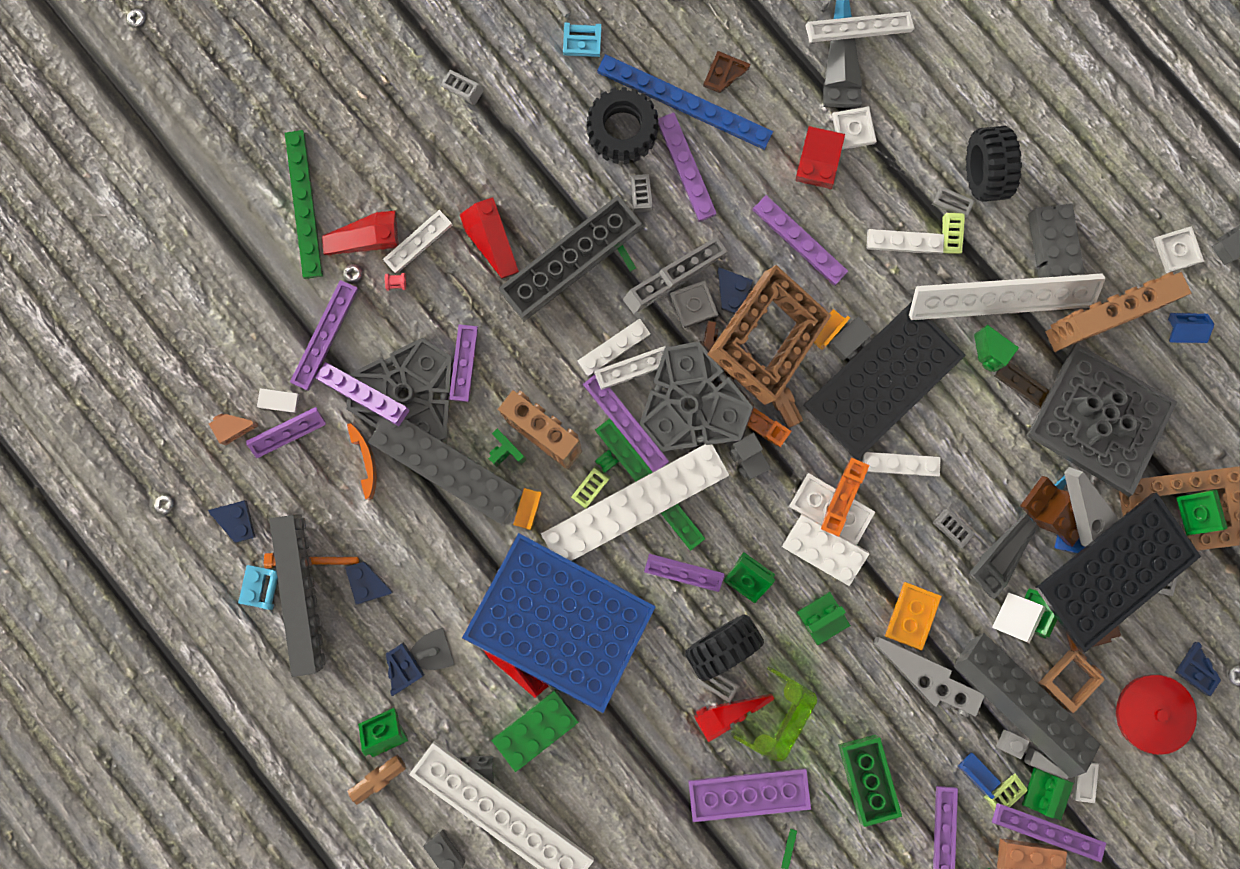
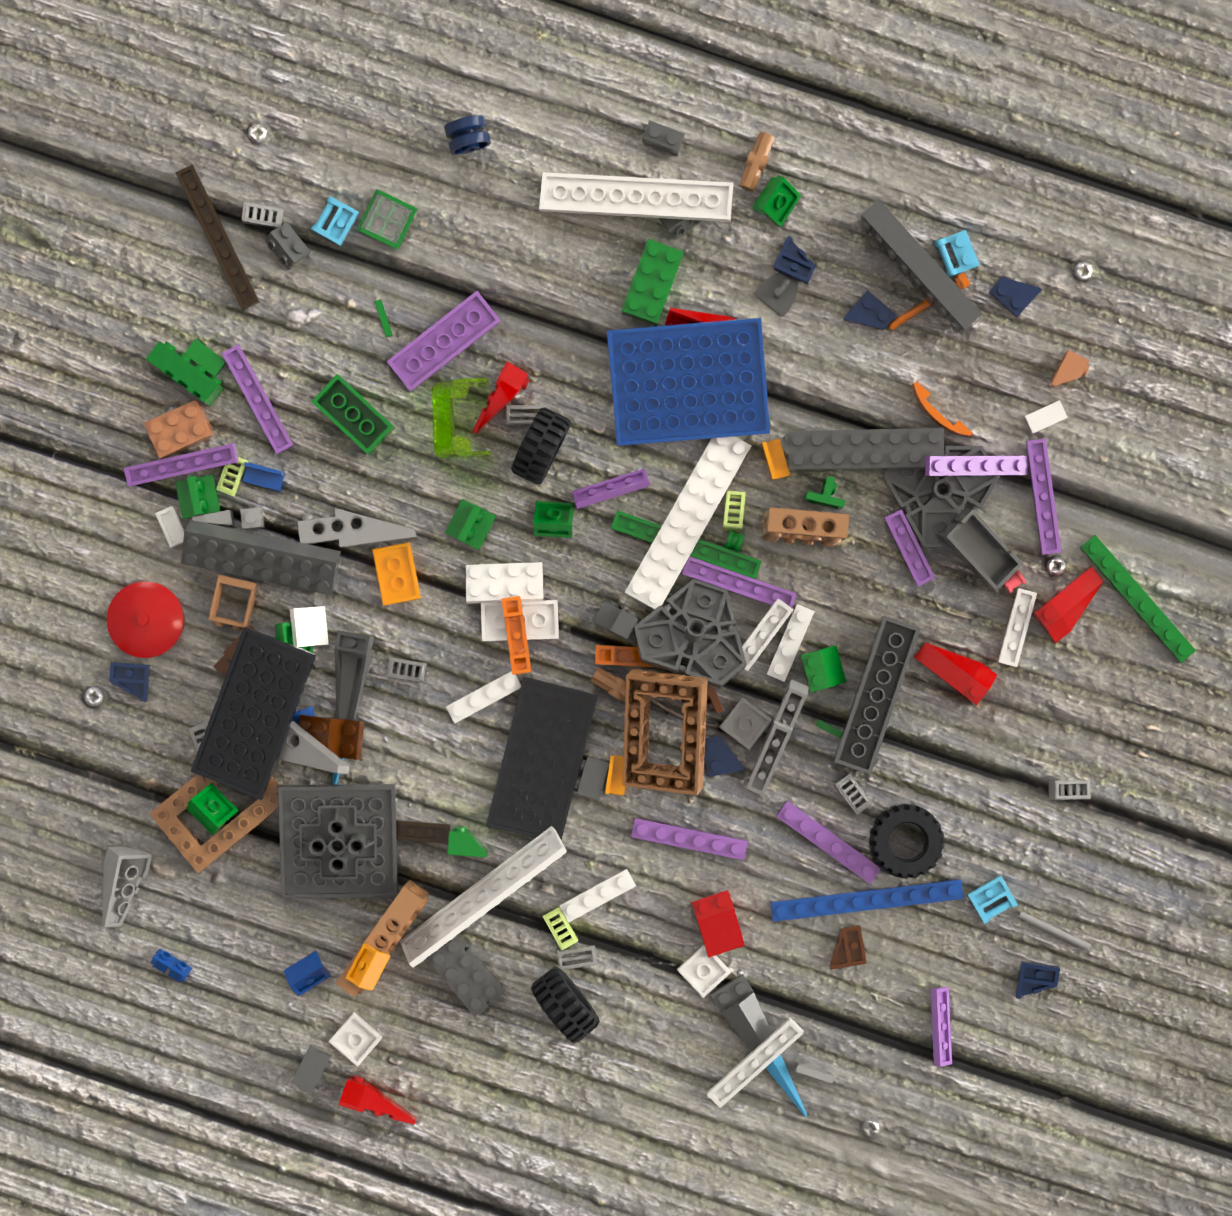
camera: 150 degrees right, 5 degrees up
medium lavender plate [246,407,326,459] -> none
none -> red wedge [338,1075,417,1124]
none -> light orange panel [345,943,390,991]
none -> green slope [799,645,846,692]
none -> dark grey piece [939,508,1023,591]

